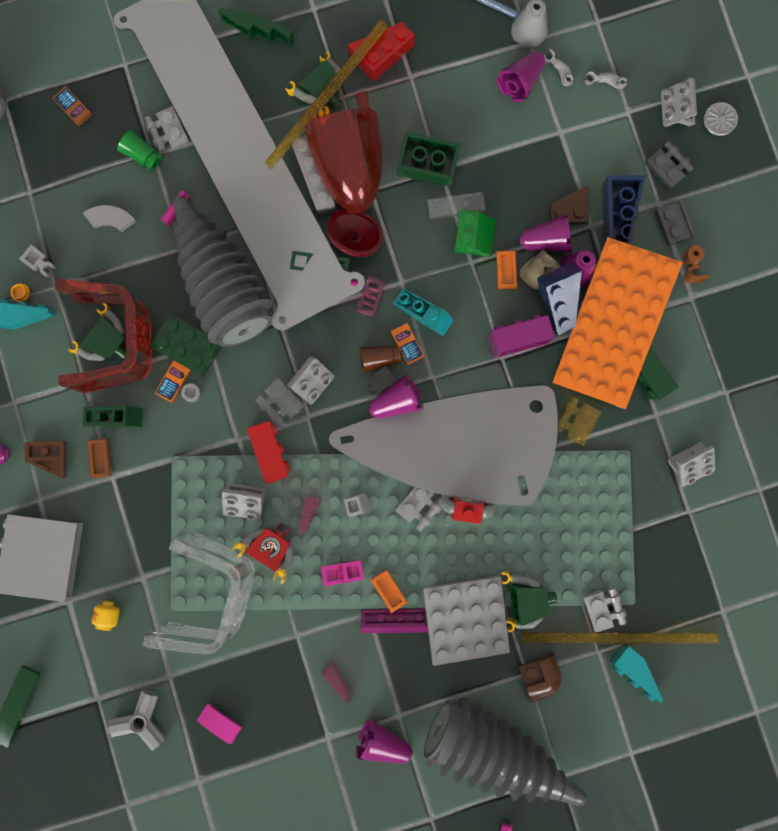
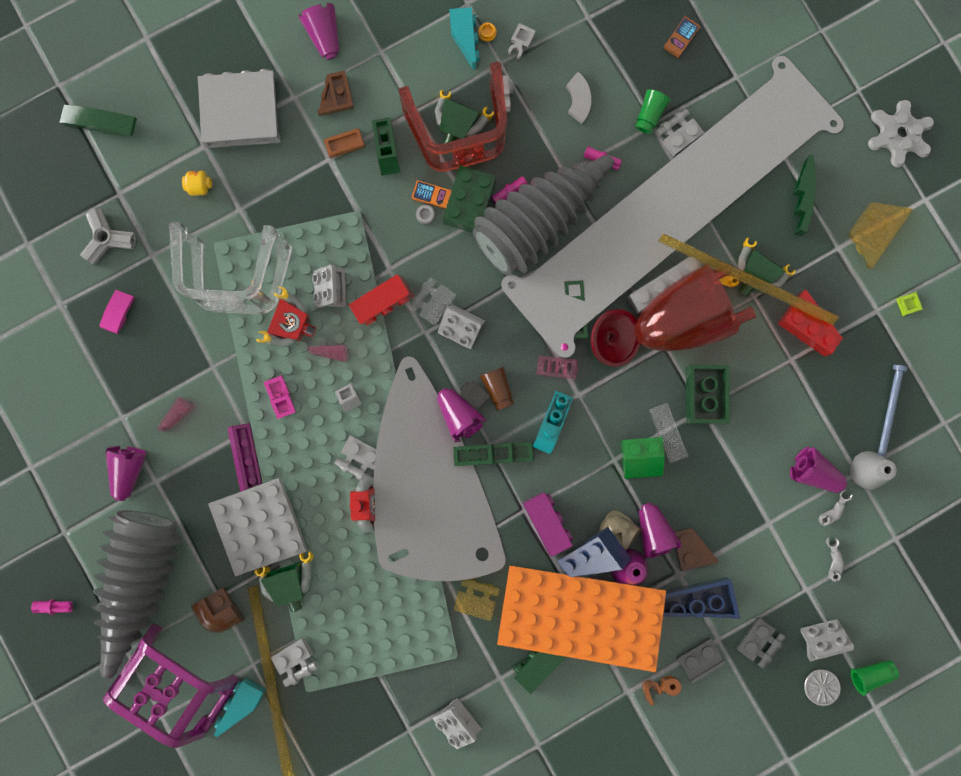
camera: 80 degrees right, 0 degrees up
orange tile [370,569,408,613] -> none
tile [390,323,425,365] -> none
orange tile [496,251,517,290] -> none
none -> magenta windscreen [103,623,240,748]
none -> dark green slope [453,442,534,466]
none -> dark pink pin [491,176,528,204]
none -> green plant [850,660,899,696]

